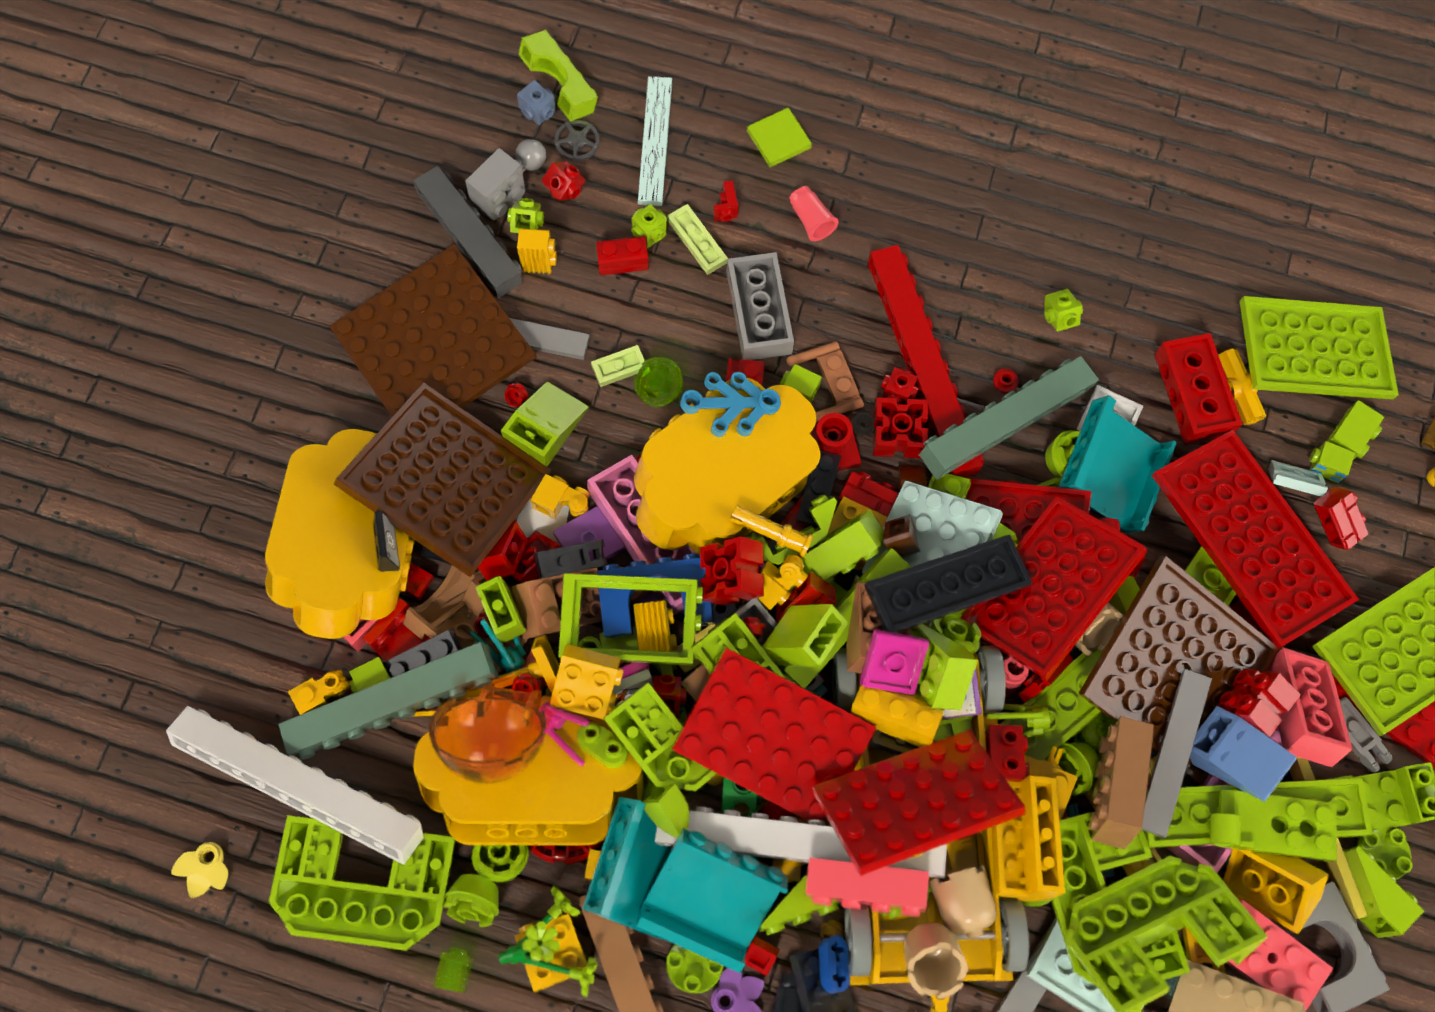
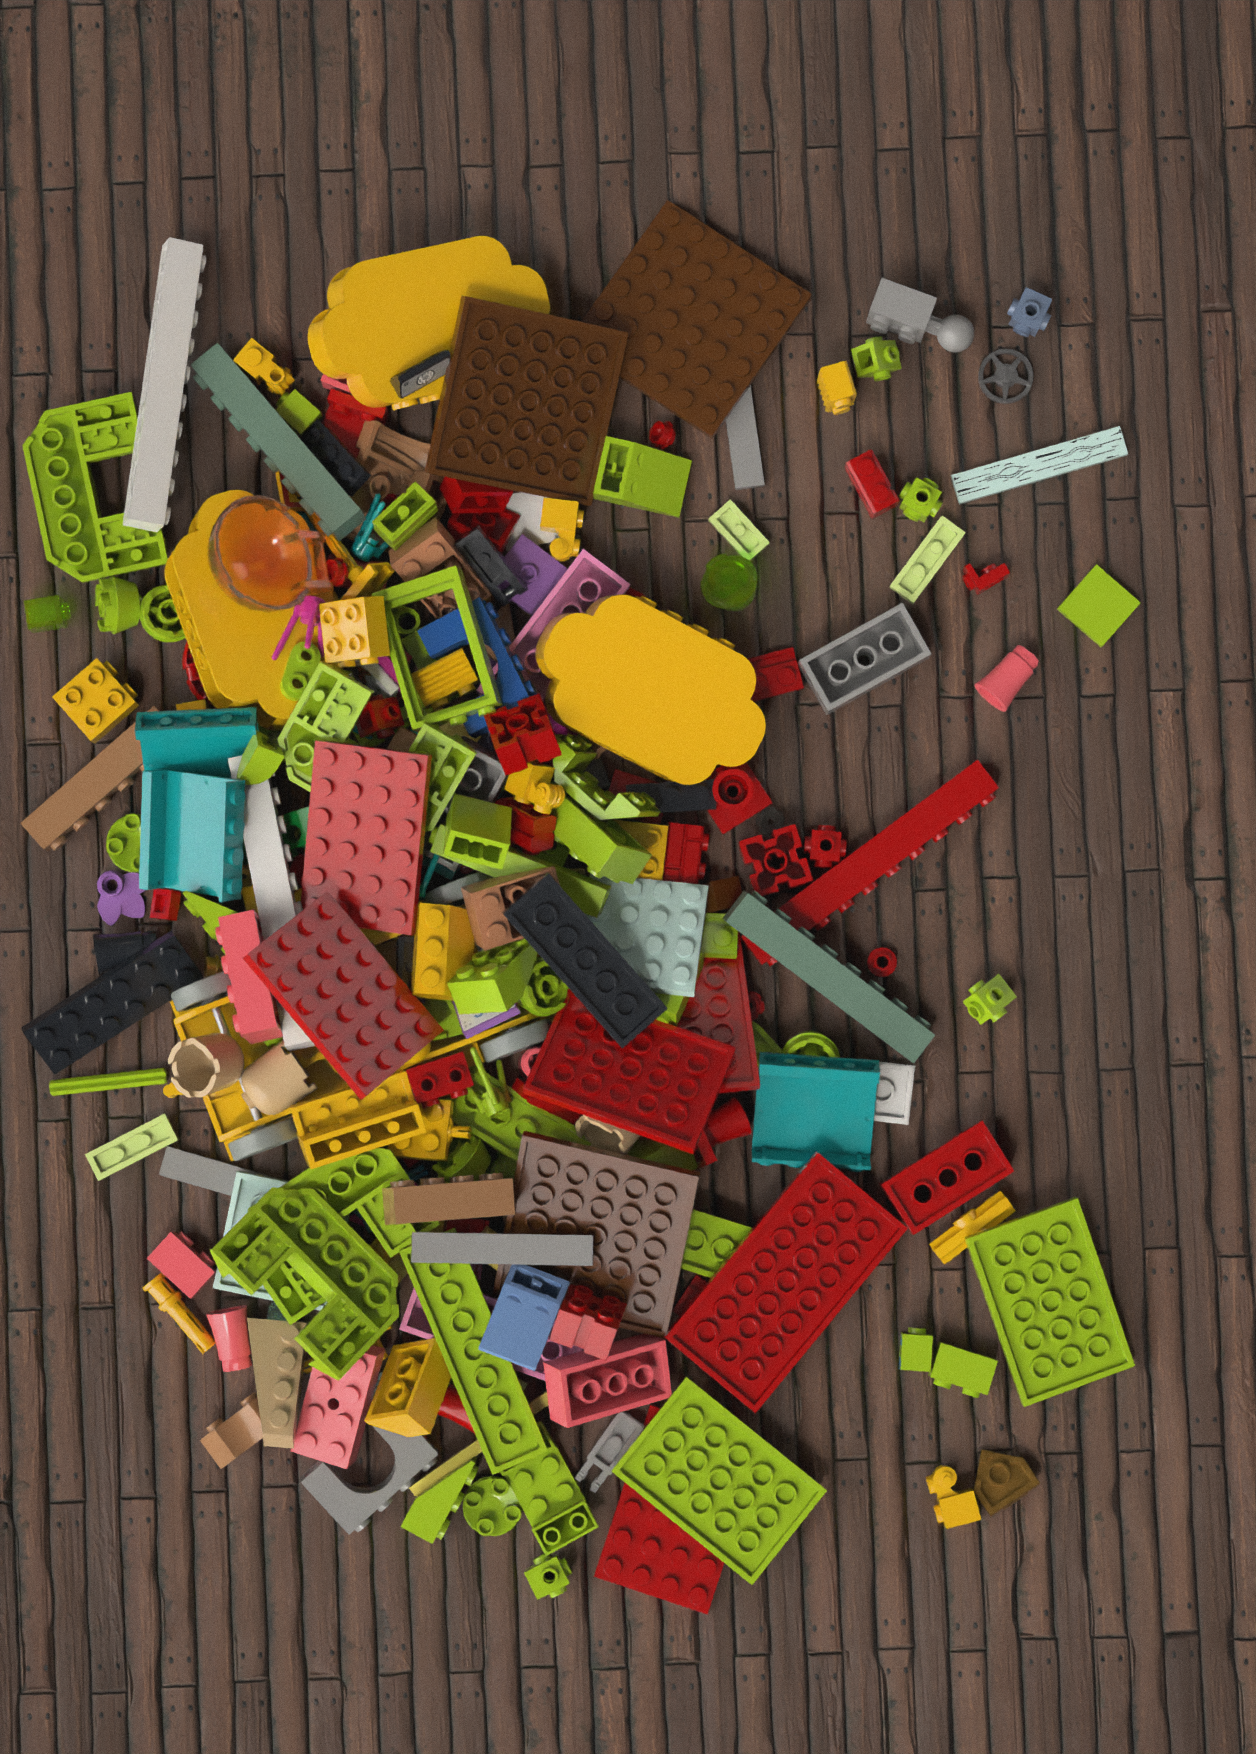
camera: 75 degrees right, 15 degrees up
light yellow plate [171,842,228,898] -> none
red plate [405,563,434,600] -> none
dark grey brick [413,166,523,299] -> none
lime plant [498,885,598,997] -> none
lime arch [518,30,598,122] -> none
red brick [541,161,586,200] -> none
dark azure plant [680,372,781,437] -> none
yellow pin [730,505,813,557] -> none
red plate [743,617,766,637] -> none
lime brick [780,364,822,403] -> none
nougat plate [786,341,864,422] -> none
blue beam [819,935,850,994] -> none
dark pink tile [859,629,930,695] -> none
reddish brown slope [883,514,921,557] -> none
lime hinge [1210,790,1337,862] -> none
light aqua plate [1268,460,1328,496] -> none
red brick [1313,487,1368,550] -> none

